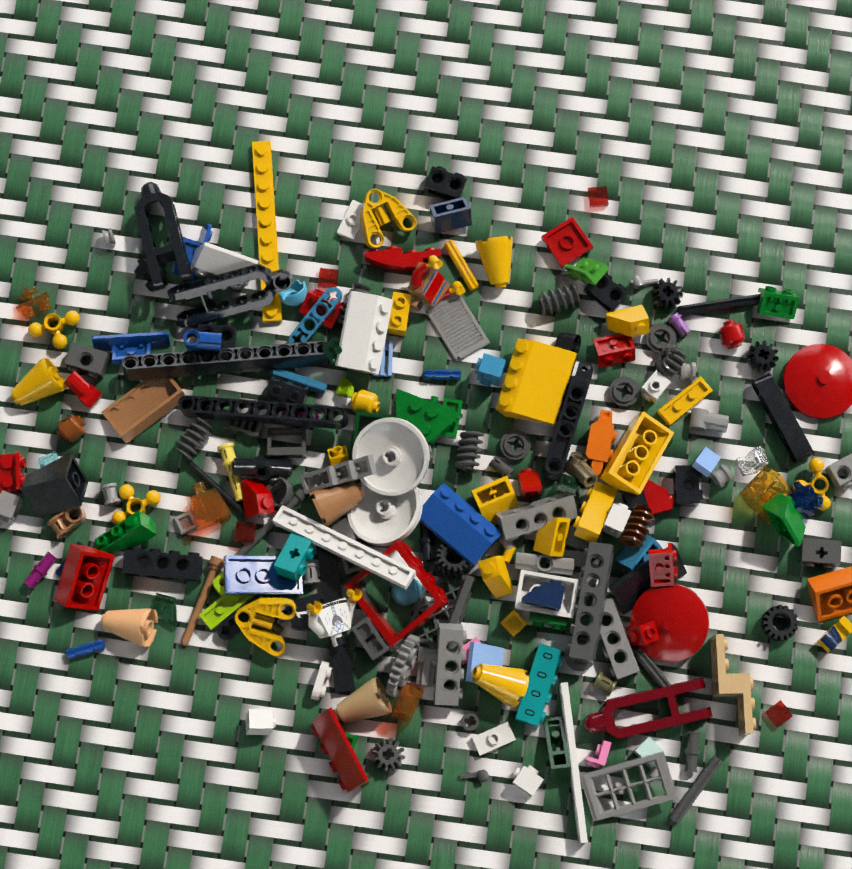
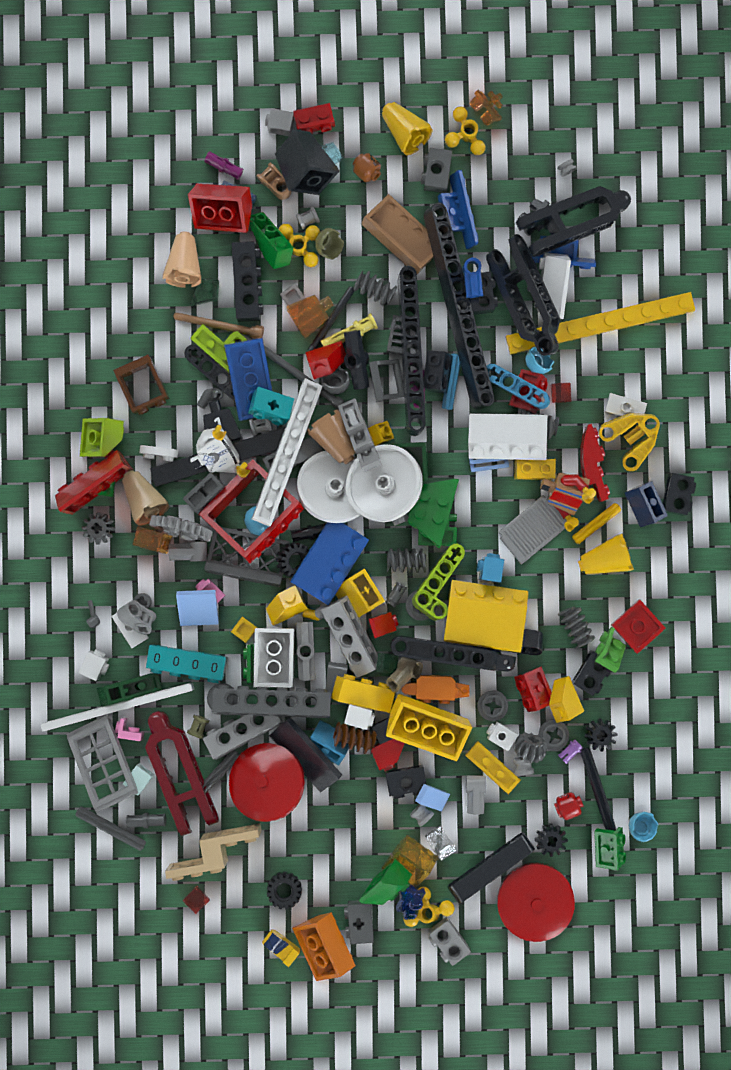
camera: 80 degrees right, 10 degrees up
red piece [63,371,103,409] -> none
blue axle [66,639,105,659] -> none
clear red tile [234,522,257,543] -> none
yellow connector [235,598,296,656] -> none
white brick [245,709,276,735] -> none
clear green piece [321,337,342,364] -> none
lime tile [335,377,354,398] -> none
yellow head [350,390,380,413] -> none
blue axle [424,369,461,380] -> none
light grey brick [433,623,467,706] -> none
yellow cone [471,664,529,707] -> none
dark blue slope [521,580,565,611] -> none
yellow slope [533,517,571,557] -> none
clear red tile [588,186,609,208] -> none
red bracket [625,621,659,646] -> none
light grey hand [631,275,659,289] -> none
red bracket [648,543,678,587] -> none
none -> lime slope [79,418,124,457]
none -> reddish brown window [113,355,170,415]
none -> light grey piece [117,600,156,635]
none -> olive hair [315,228,344,260]
none -> lime beam [412,544,465,621]
none -> medium azure hair [628,811,658,842]

